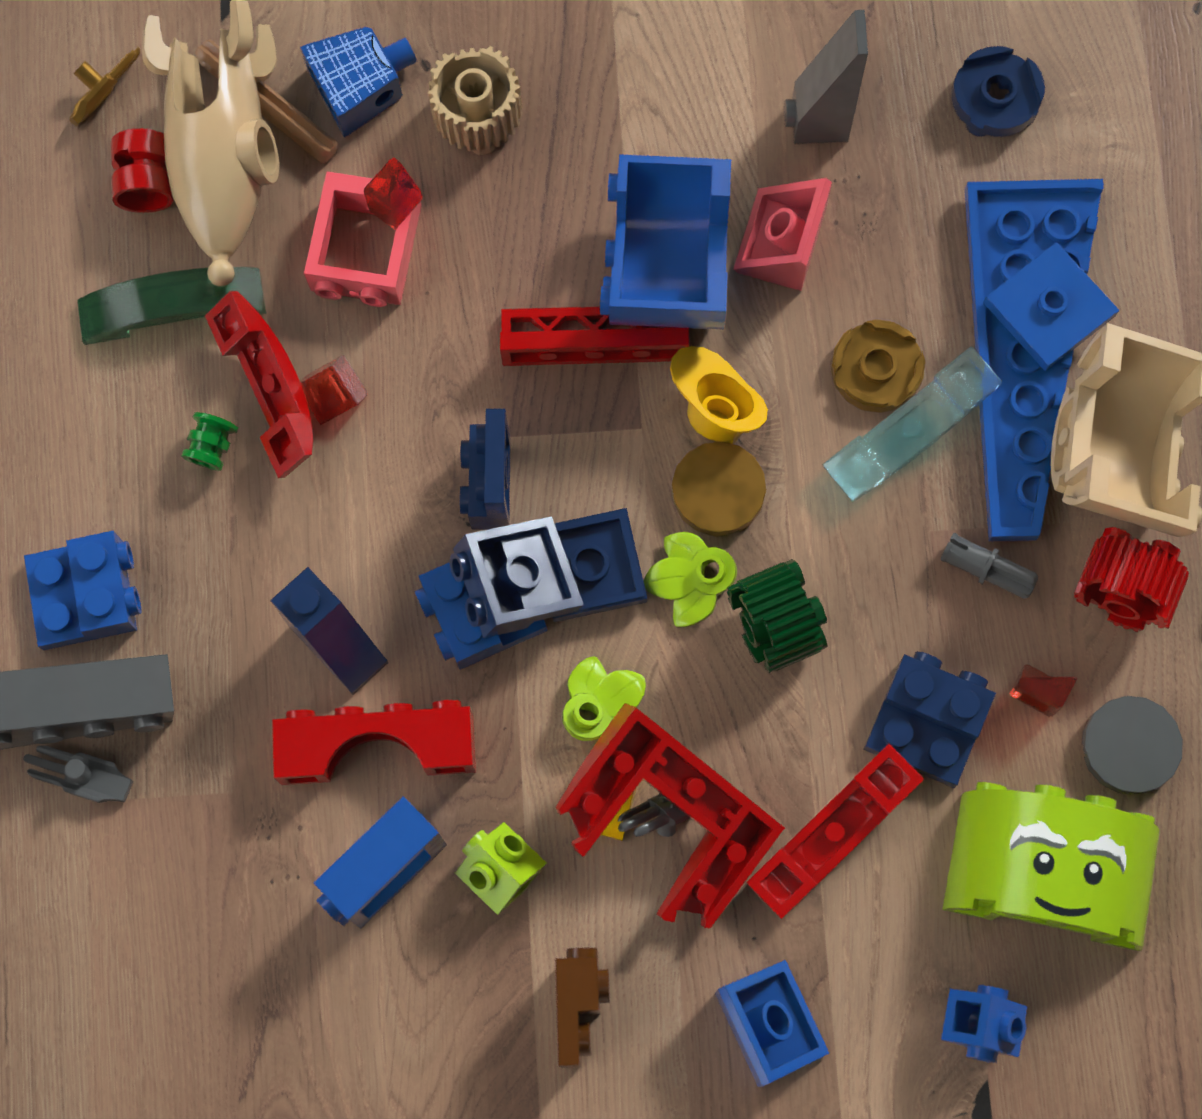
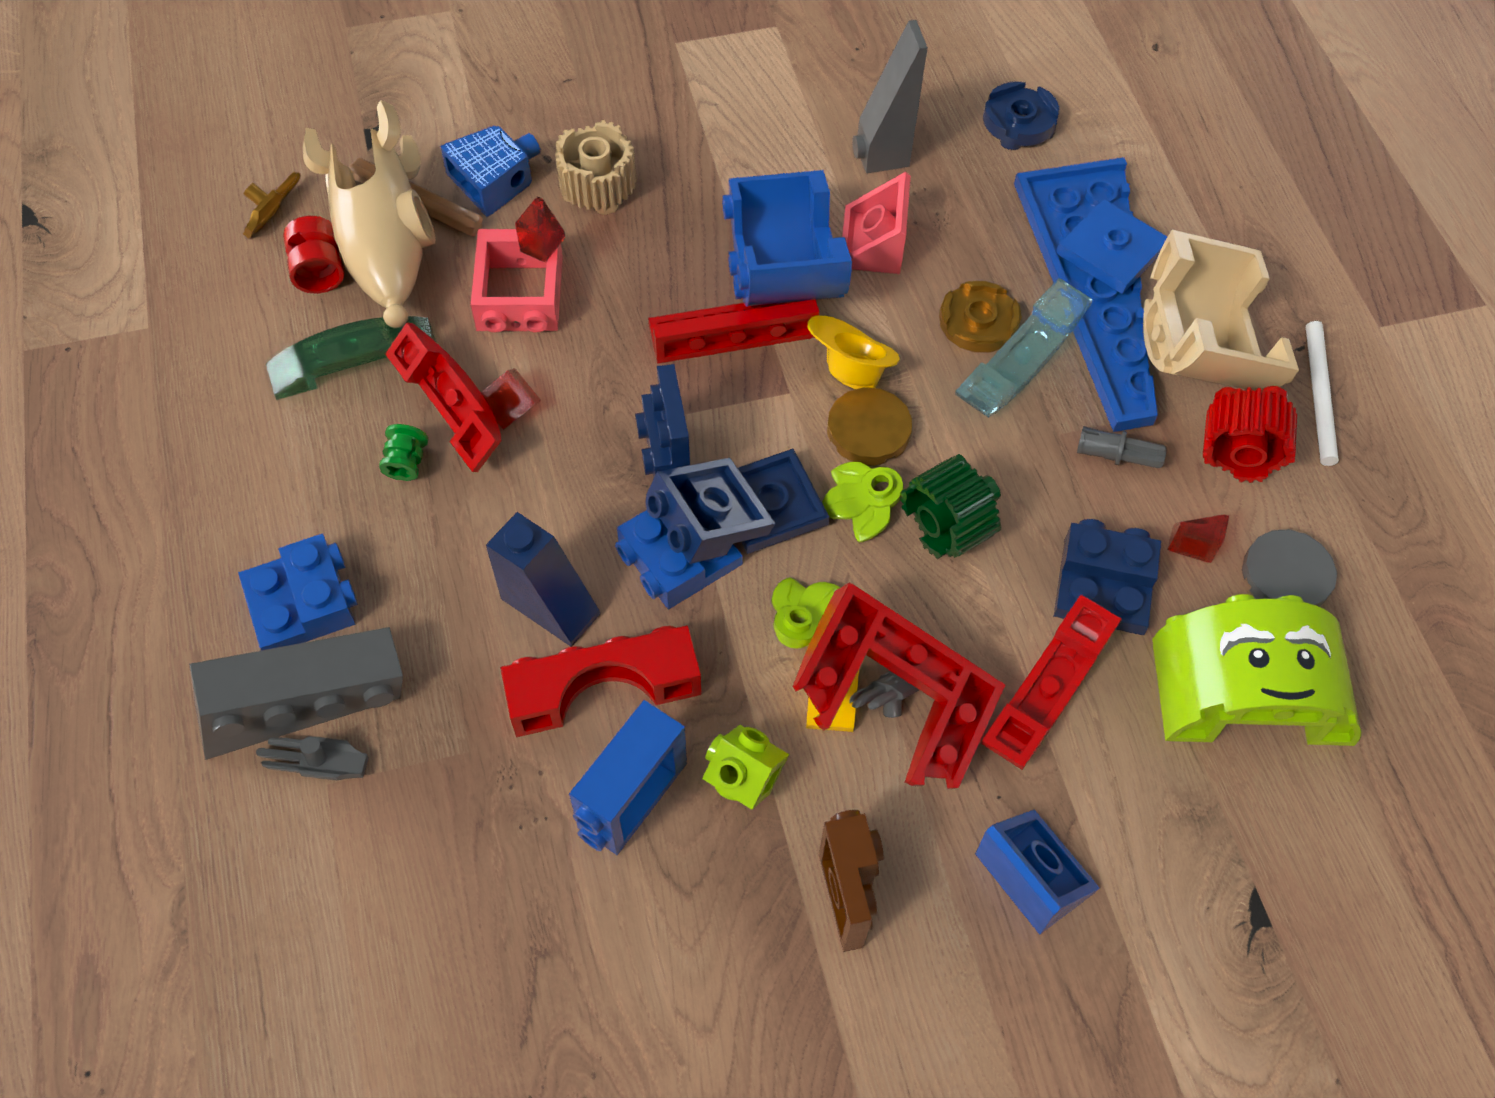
camera: 15 degrees left, 15 degrees down
blue brick [941,985,1027,1063] -> none

